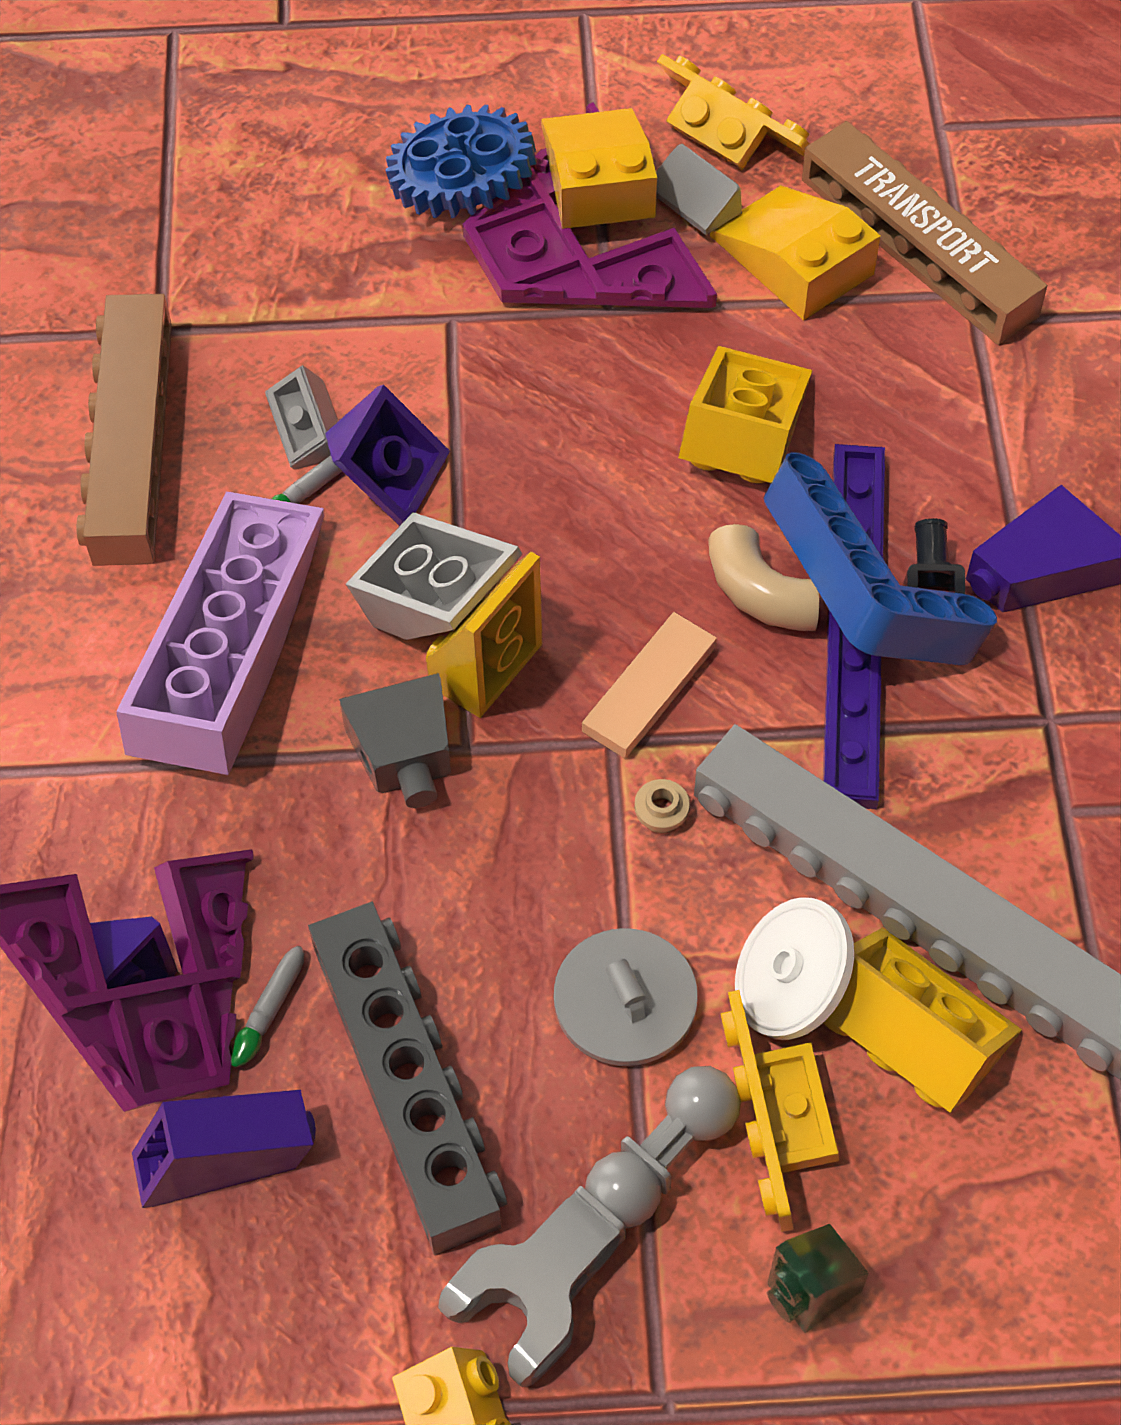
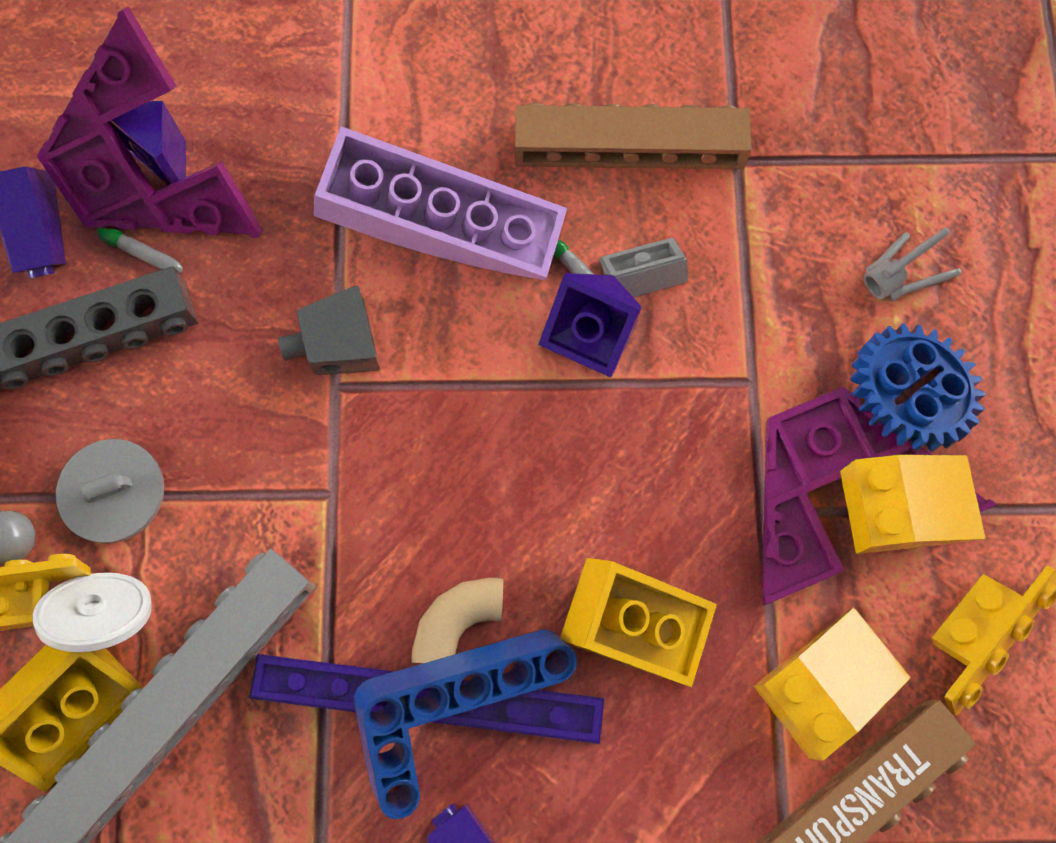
camera: 90 degrees right, 15 degrees up
light grey slope [346,512,522,640] -> none
yellow slope [426,552,542,718] -> none
light nougat tile [582,612,717,759] -> none
tan plate [634,779,690,833] -> none
light grey slope [656,144,742,235] -> none
black piece [902,518,966,594] -> none
none -> light grey plant [863,228,962,302]

